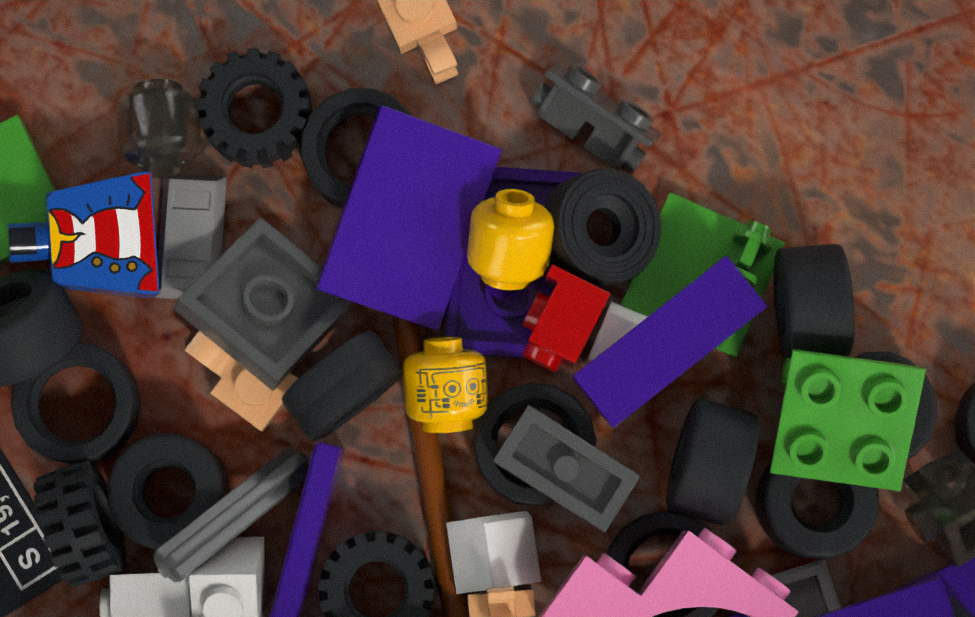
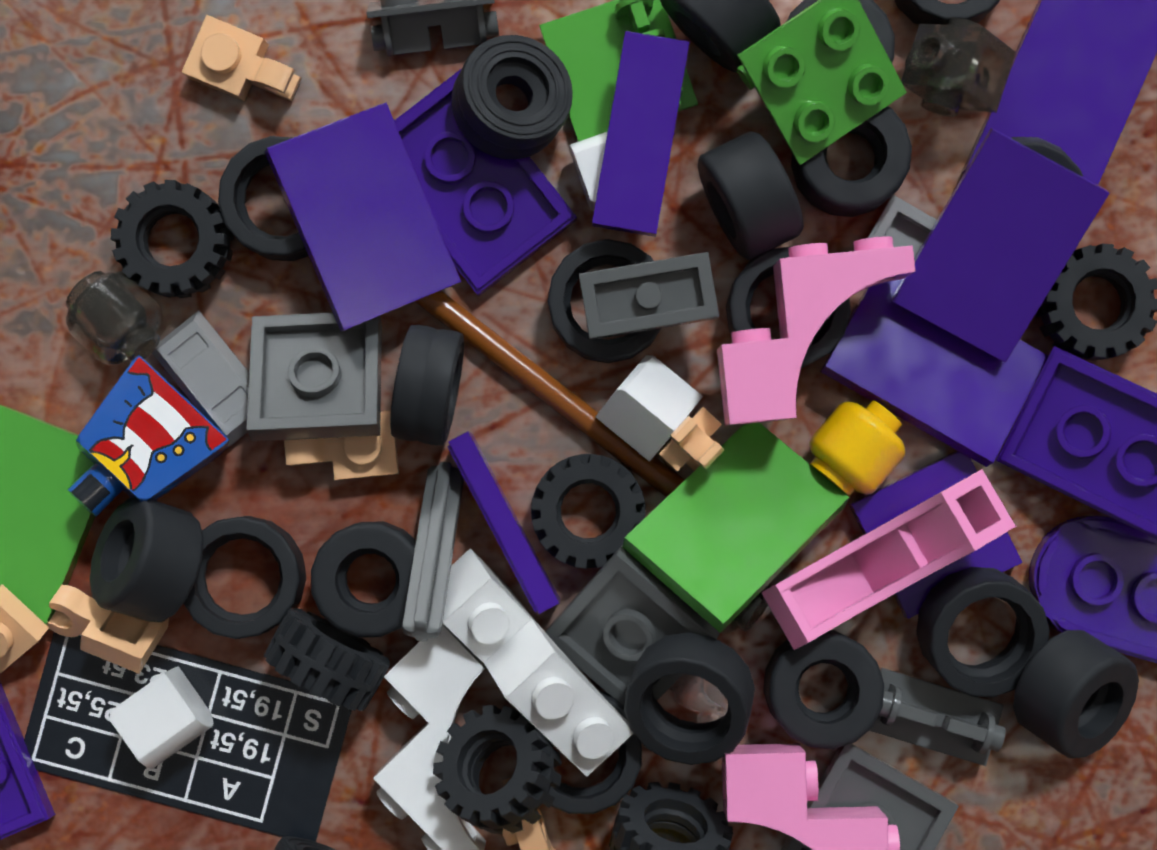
camera: 35 degrees left, 5 degrees up
yellow head [402,337,488,433] -> none
yellow head [467,189,554,291] -> none
red brick [522,264,611,372] -> none

